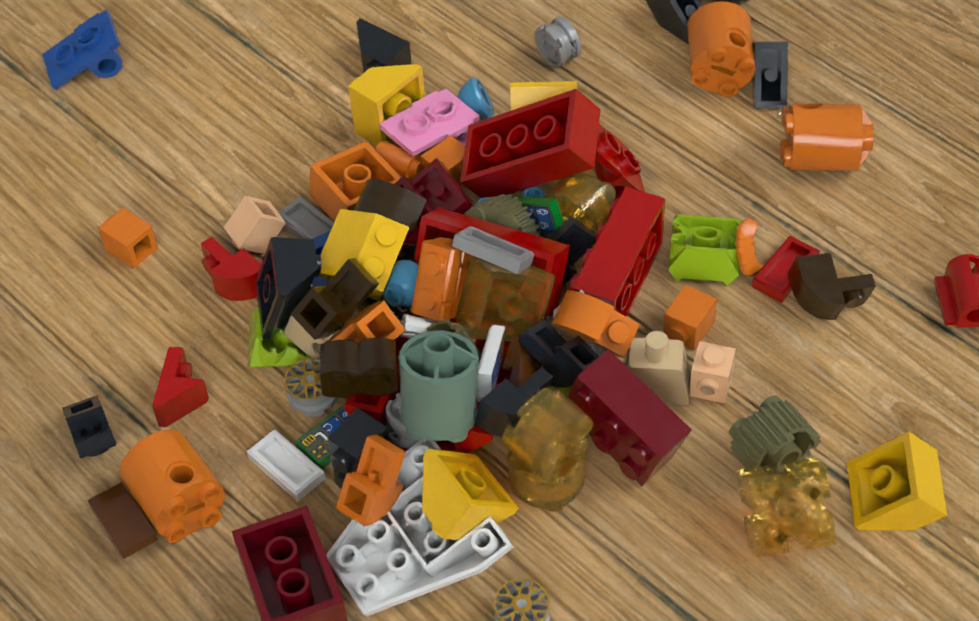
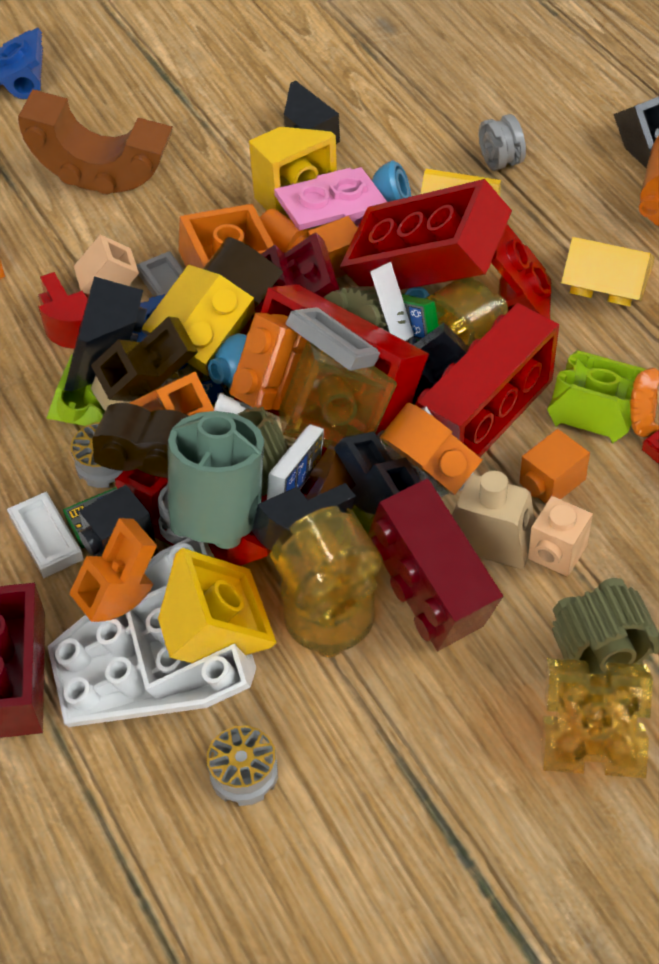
camera: 15 degrees right, 0 degrees up
none -> dark orange brick [18,89,173,194]
none -> white sticker [370,262,414,341]
none -> yellow slope [561,237,655,307]

